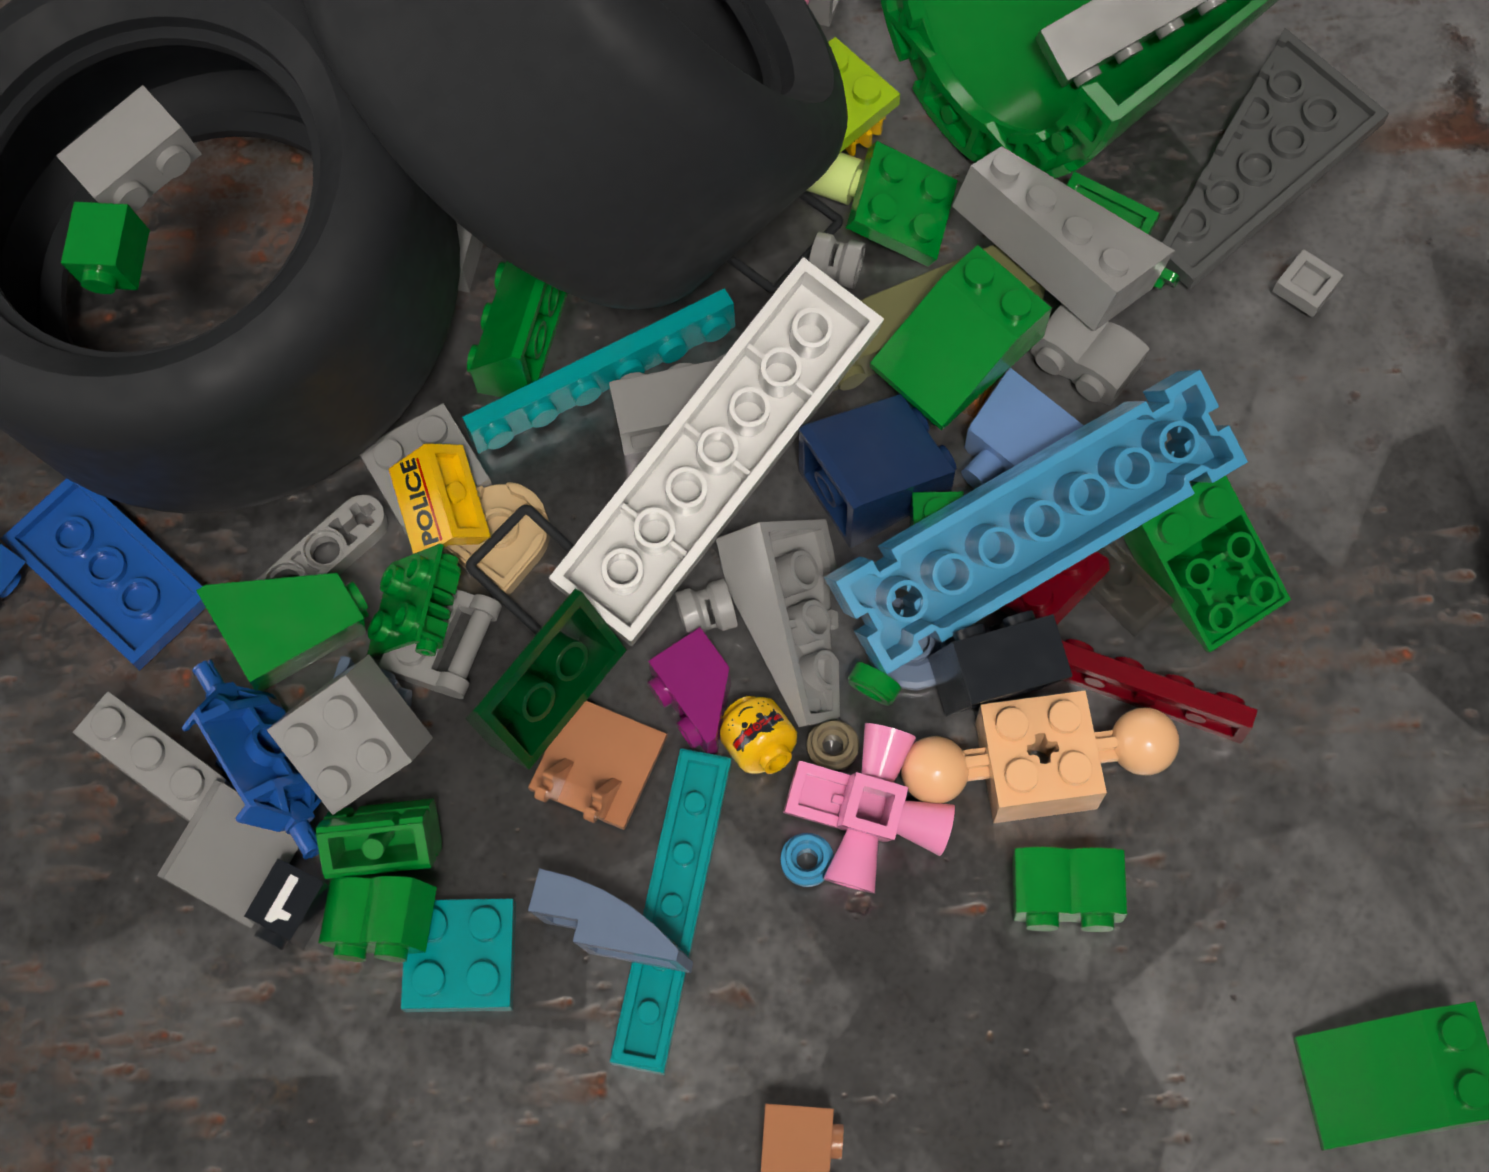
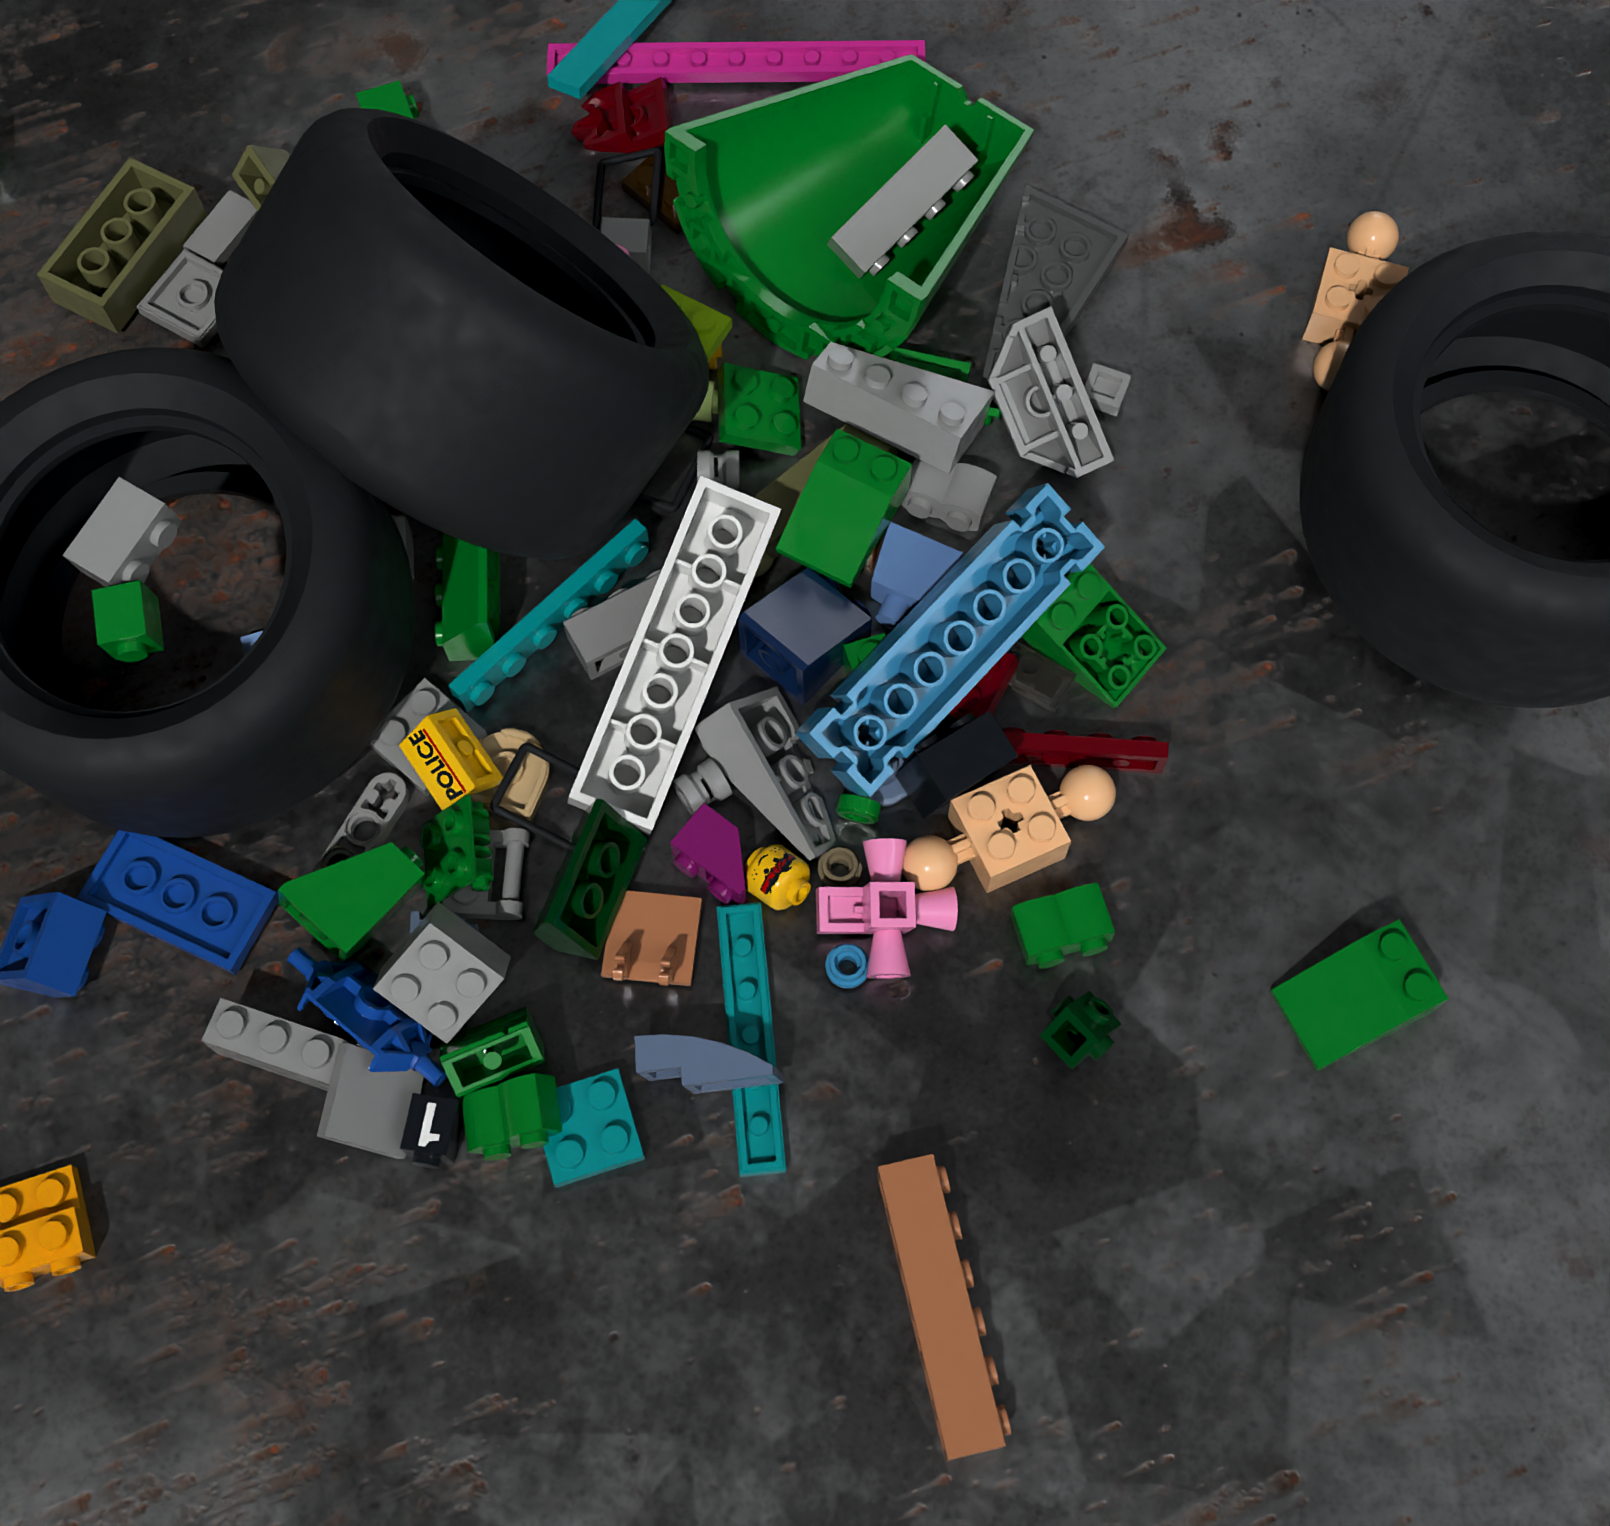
camera: 20 degrees left, 0 degrees up
none -> light grey wedge [987,306,1114,478]
none -> dark green brick [1039,991,1122,1069]

